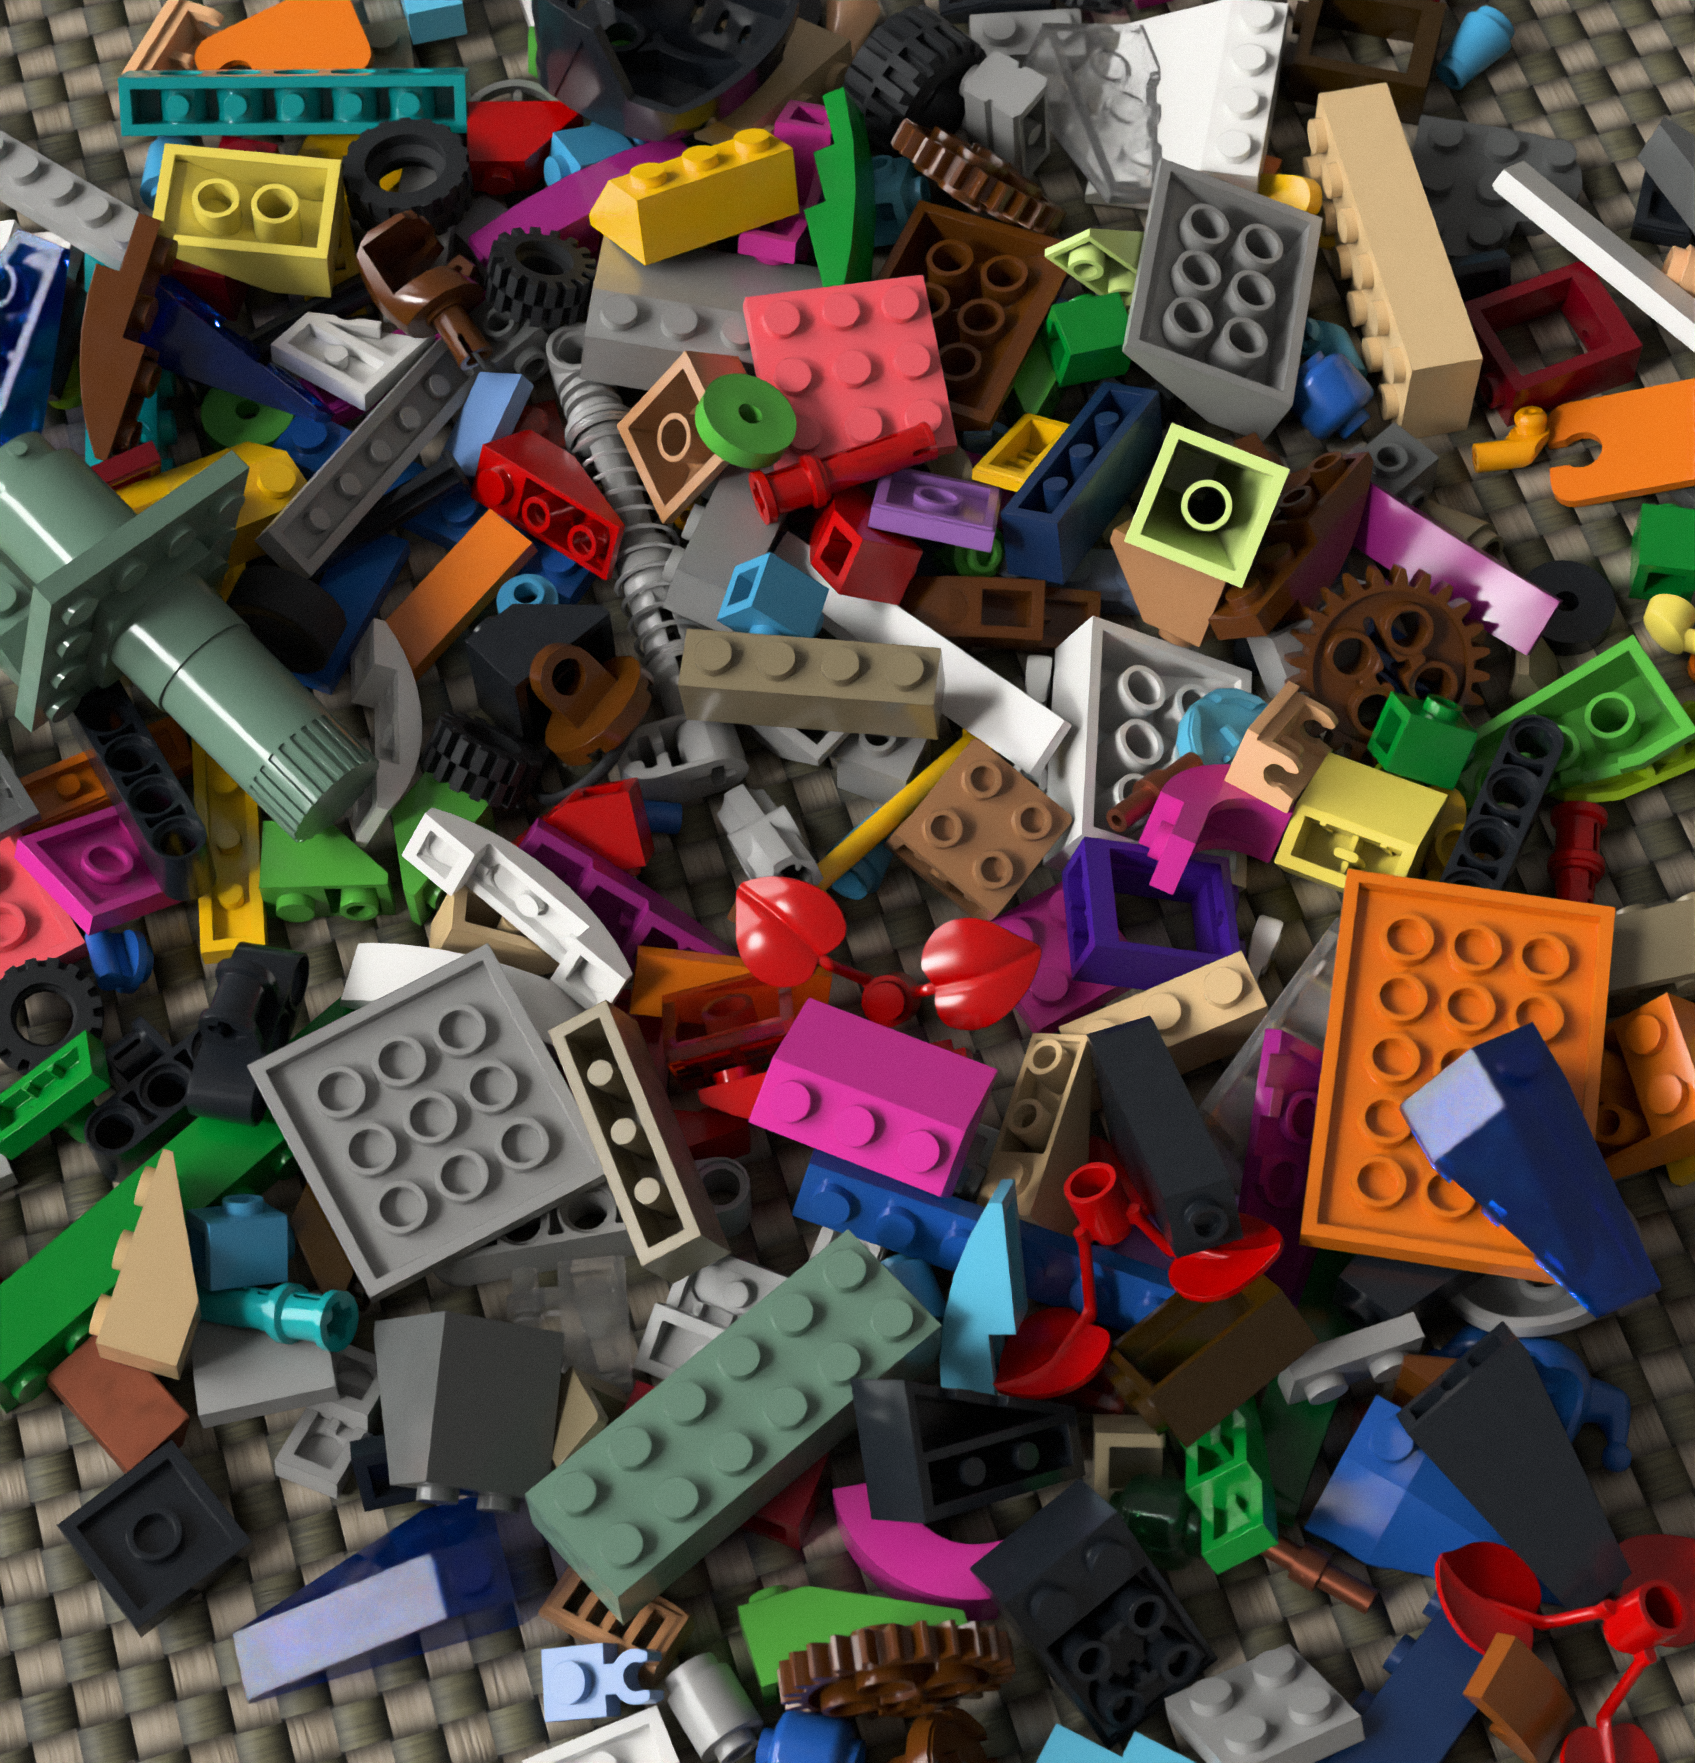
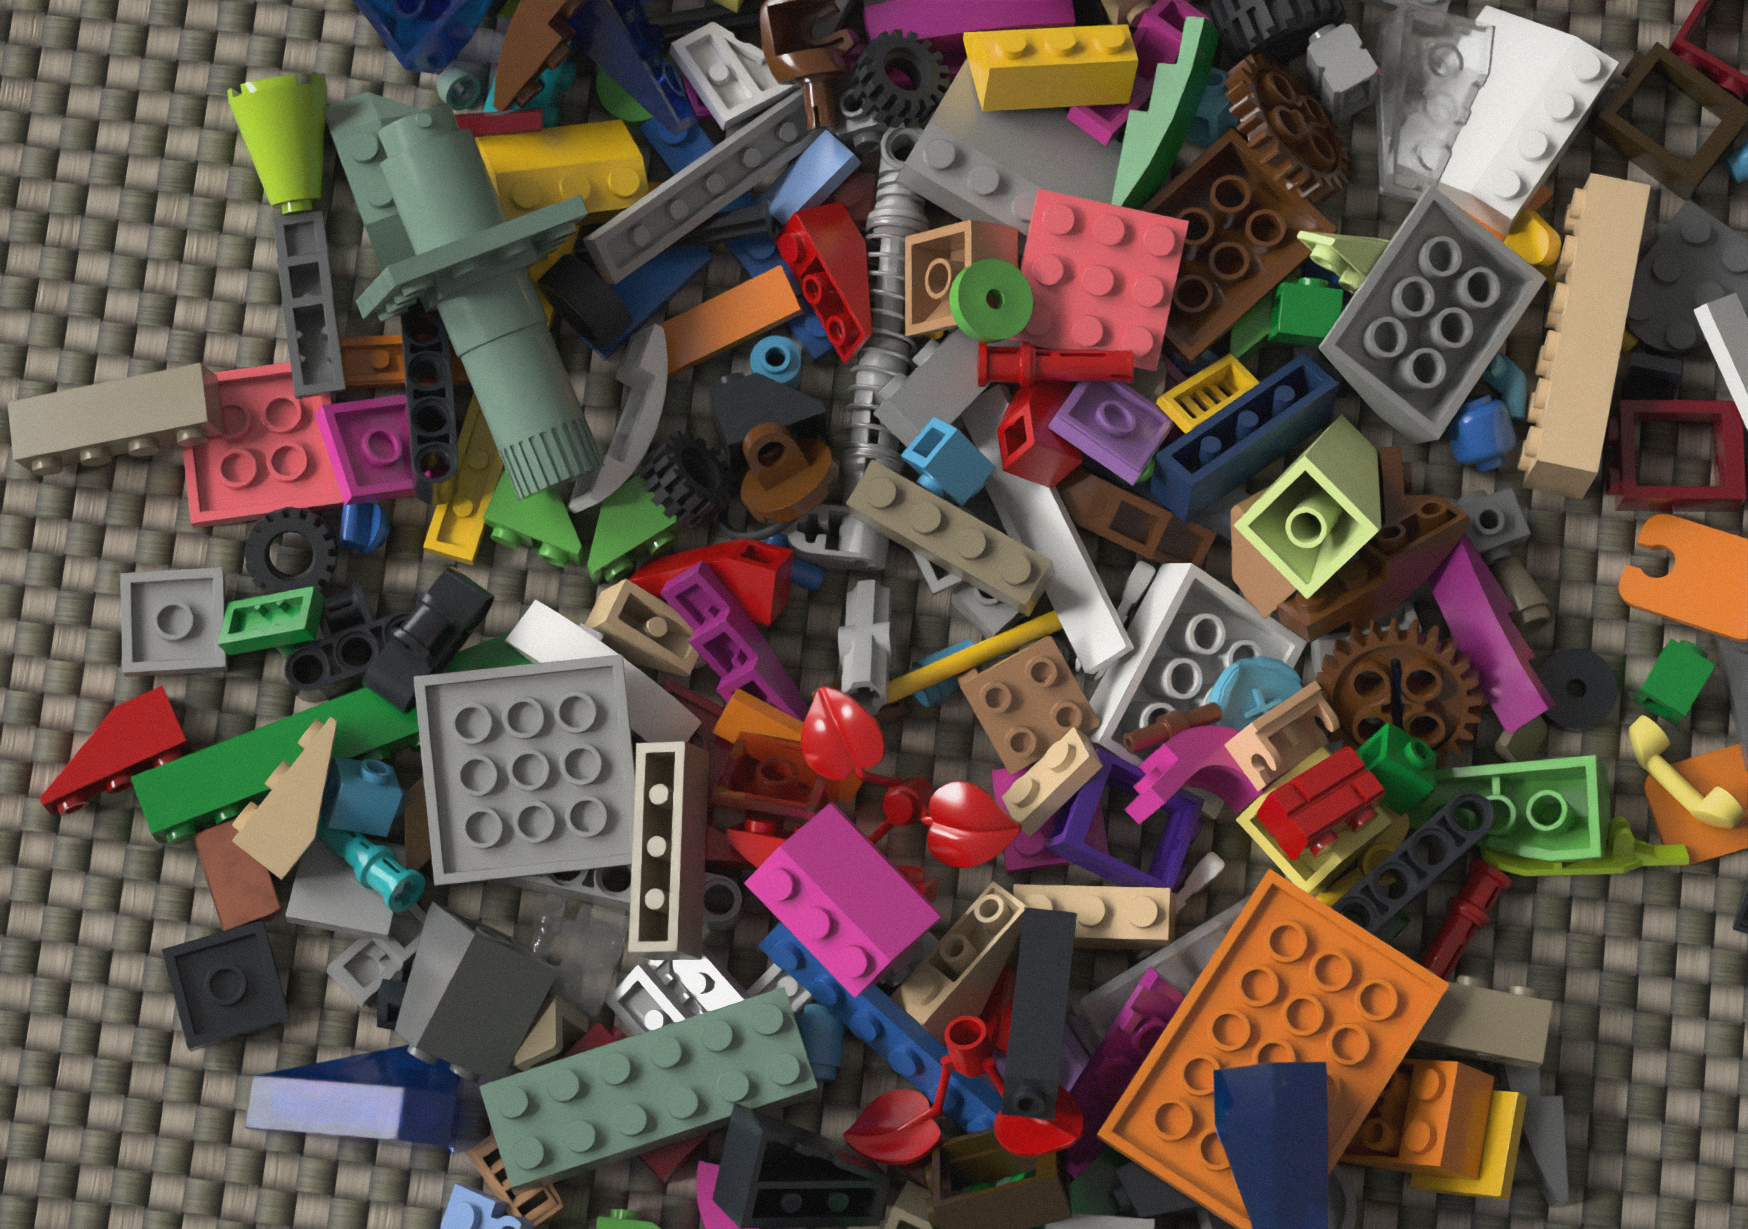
camera: 20 degrees right, 15 degrees up
white slope [402,807,633,1010] -> none
medium azure slope [940,1179,1028,1395] -> none
light orange arm [1472,406,1550,473] -> none
none -> tan plate [1002,727,1103,836]
none -> red brick [1257,746,1385,861]

